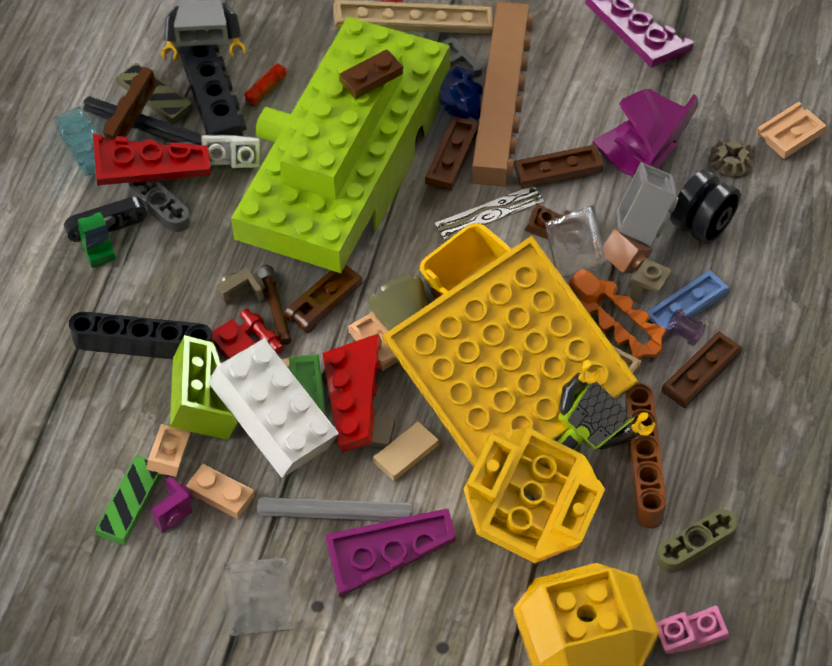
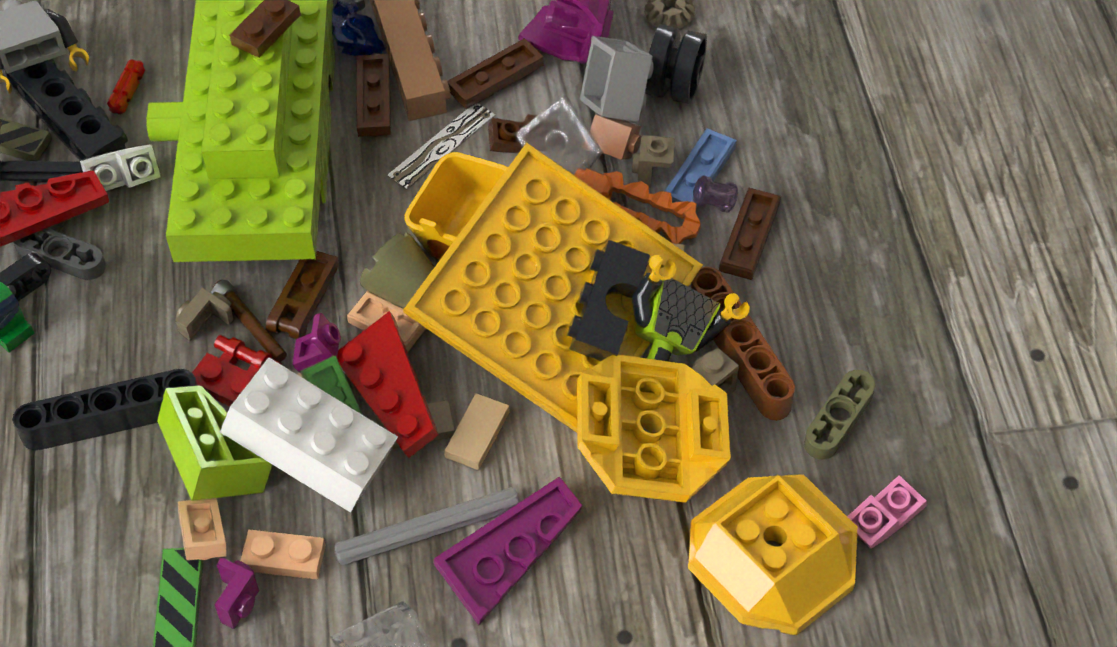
camera: 25 degrees left, 0 degrees up
none -> magenta bracket [292,313,341,373]
none -> black arch [567,240,650,361]
none -> dark tan brick [691,348,739,397]

